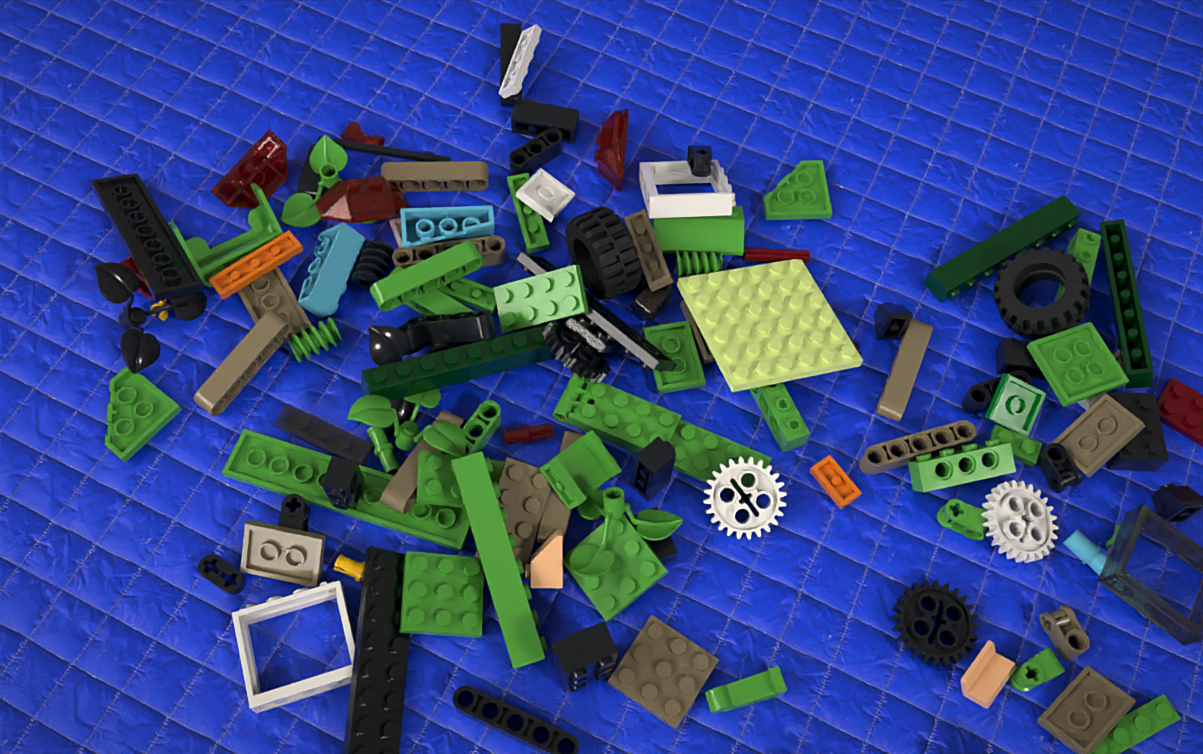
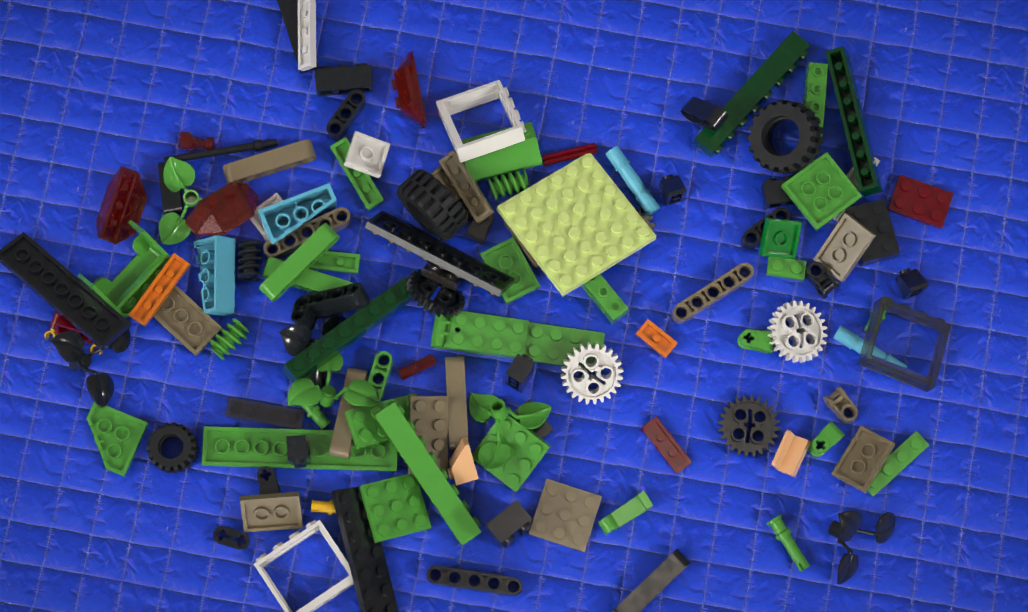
camera: 15 degrees left, 15 degrees up
dark tan beam [194,310,293,417] -> none
plate [493,265,589,333] -> none
bright green panel [539,430,622,510] -> none
black piece [687,145,713,177] -> none
bright green plate [763,160,832,220] -> none
dark tan beam [875,318,933,423] -> none
bright green brick [908,438,1016,492] -> none
none -> black tyre [146,422,198,474]
none -> medium azure piece [605,146,660,216]
none -> dark red tile [641,416,692,475]
none -> black beam [680,96,728,131]

